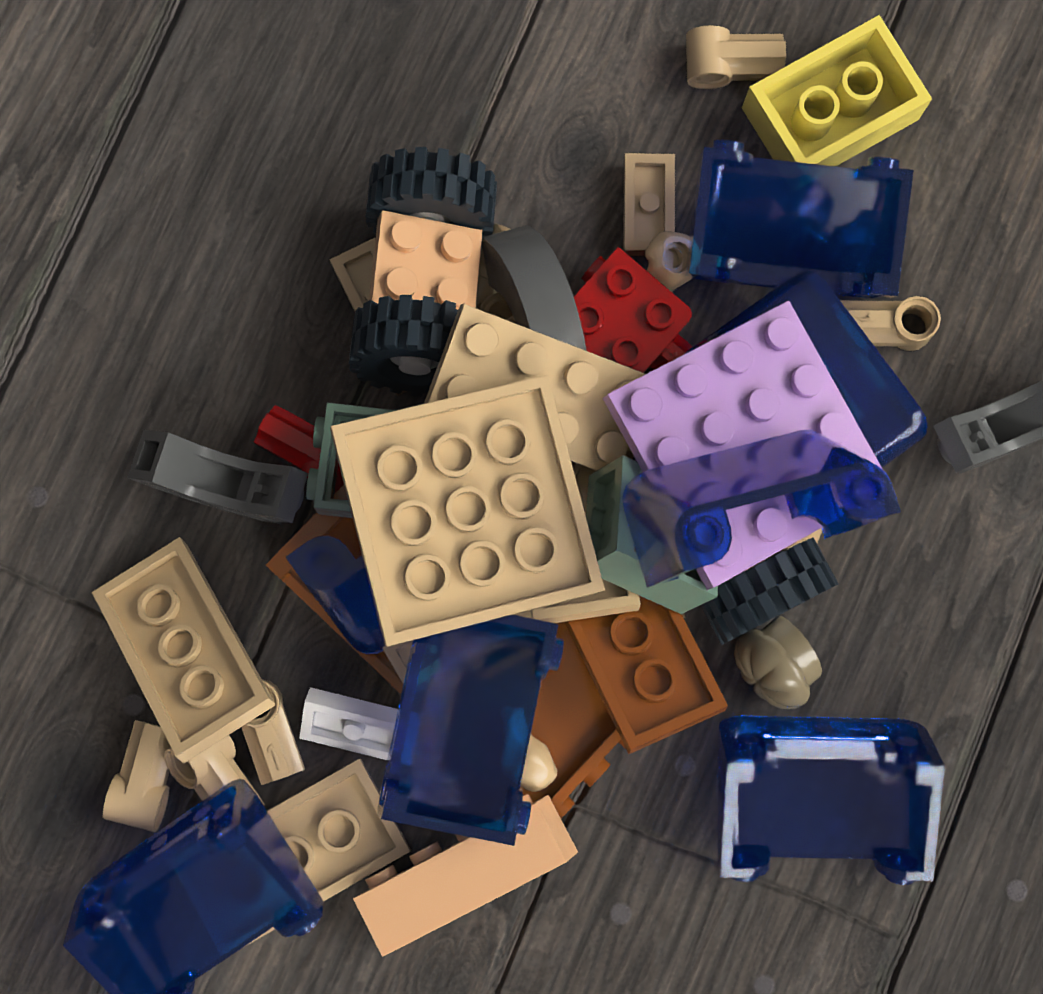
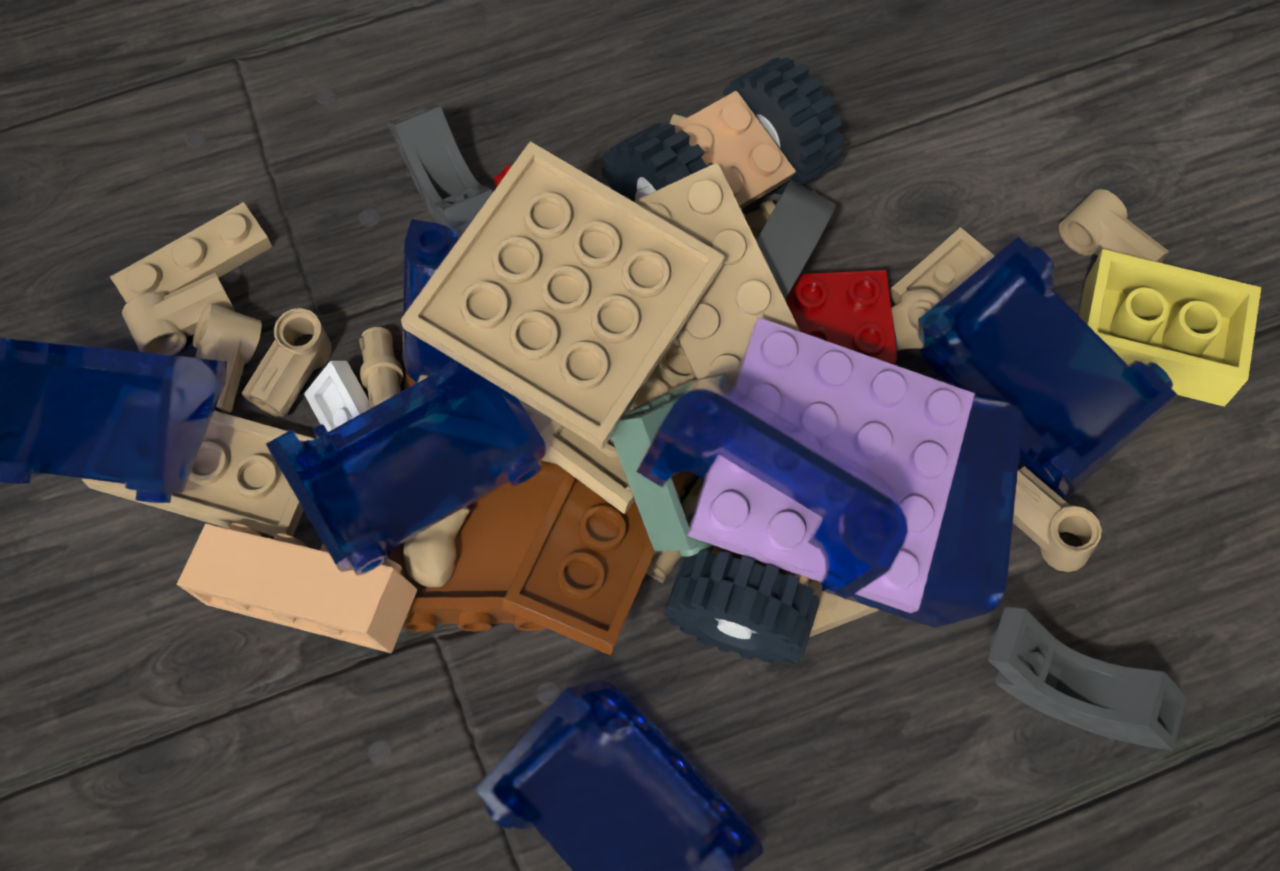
camera: 50 degrees right, 15 degrees down
tan plate [92,537,276,763] -> none
dark tan piece [734,616,822,709] -> none
none -> tan plate [110,202,272,303]
none -> tan pin [359,327,405,423]

